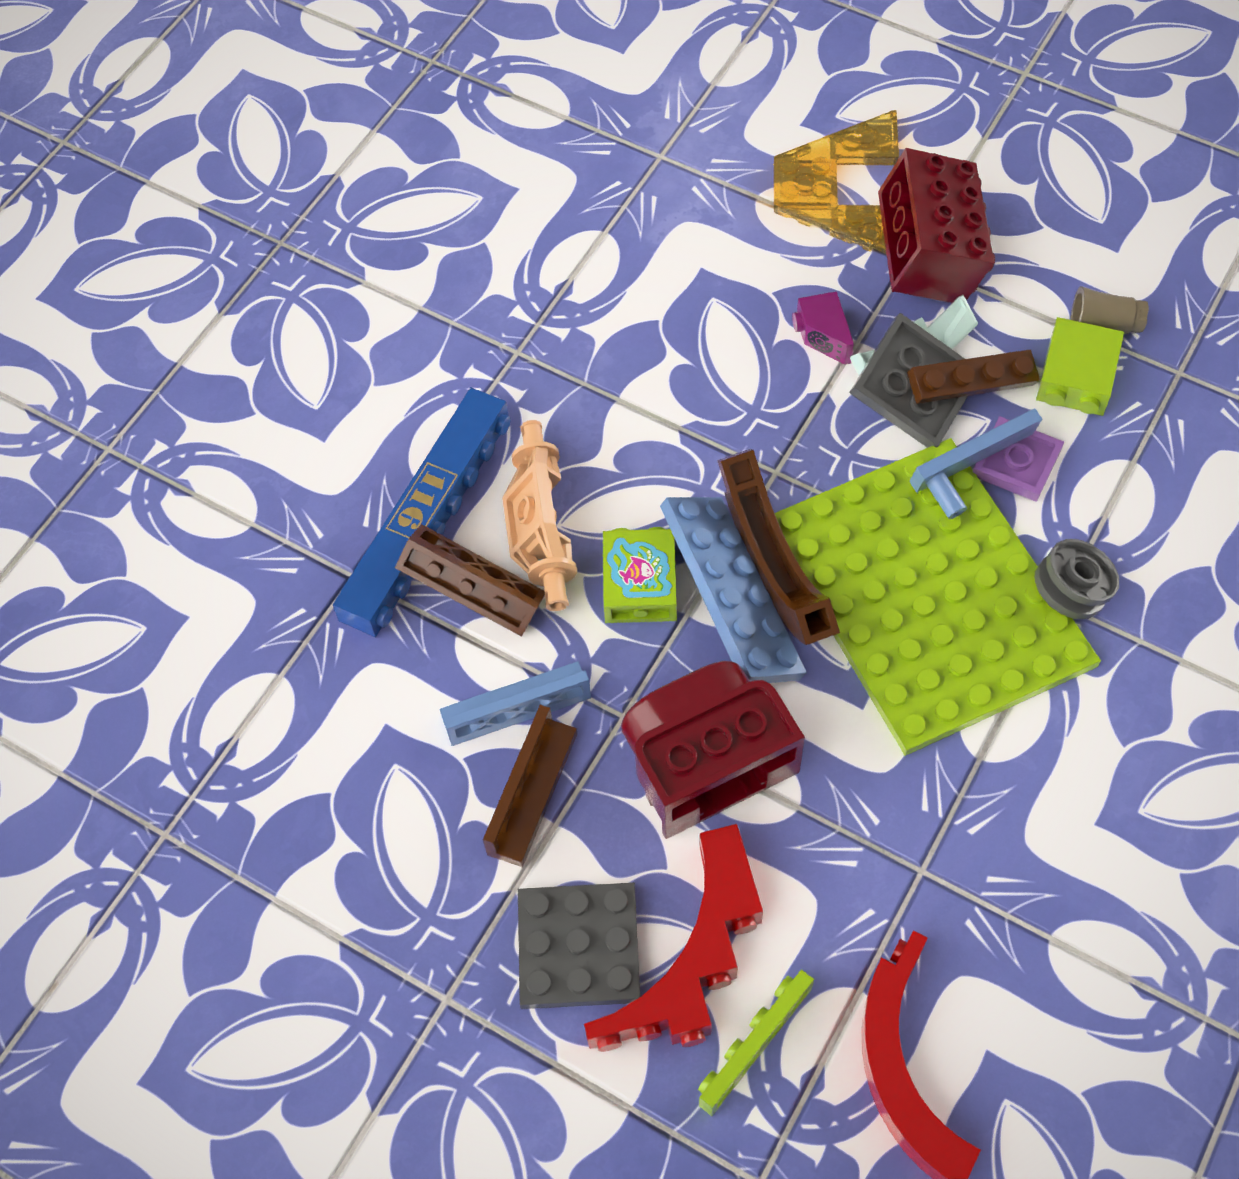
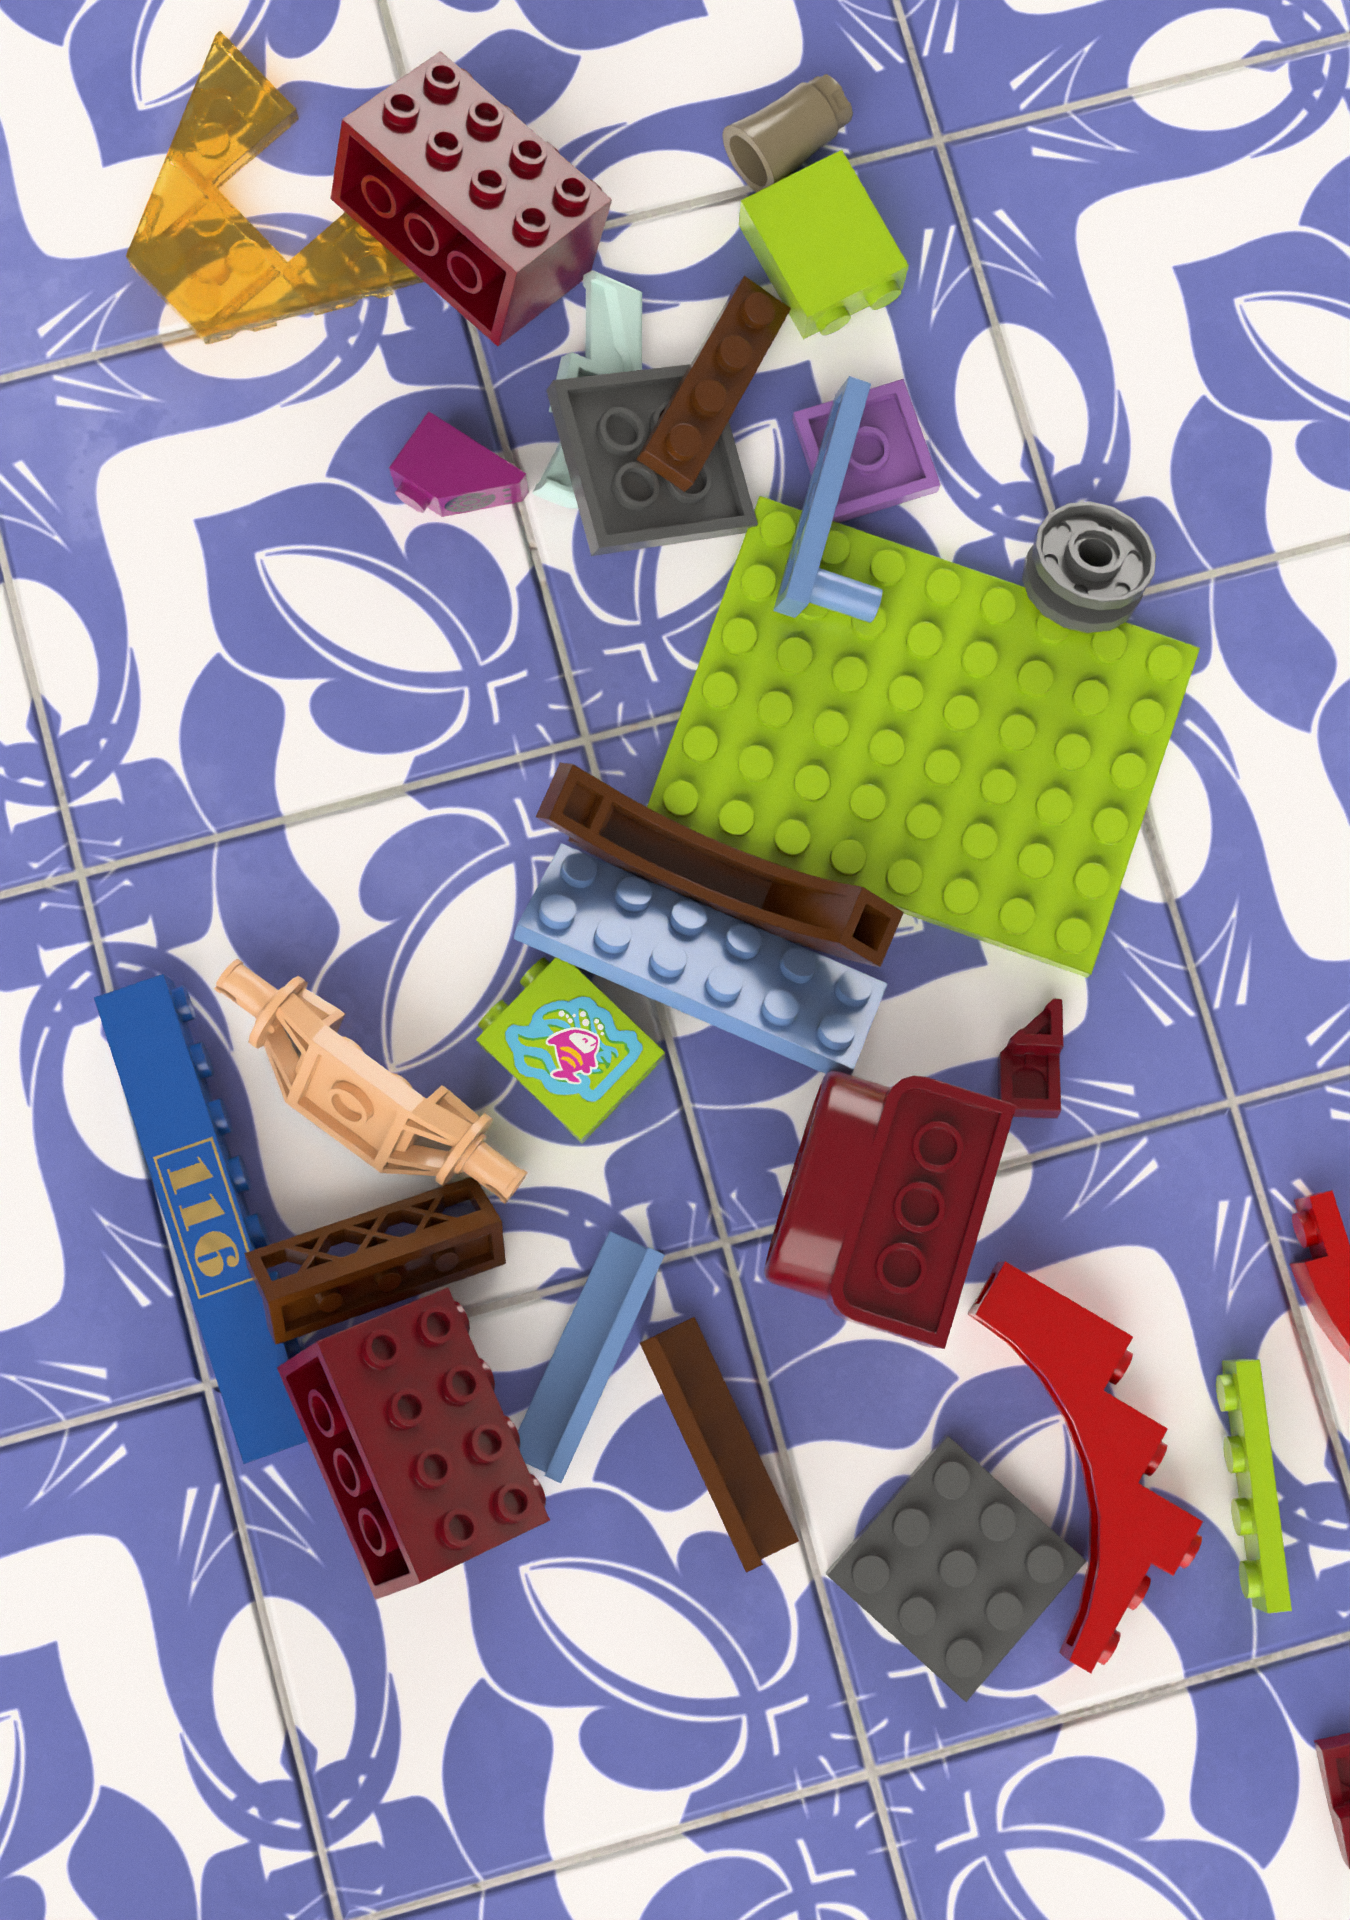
camera: 55 degrees left, 20 degrees up
none -> dark red brick [277,1287,550,1600]
none -> dark red slope [998,998,1064,1119]

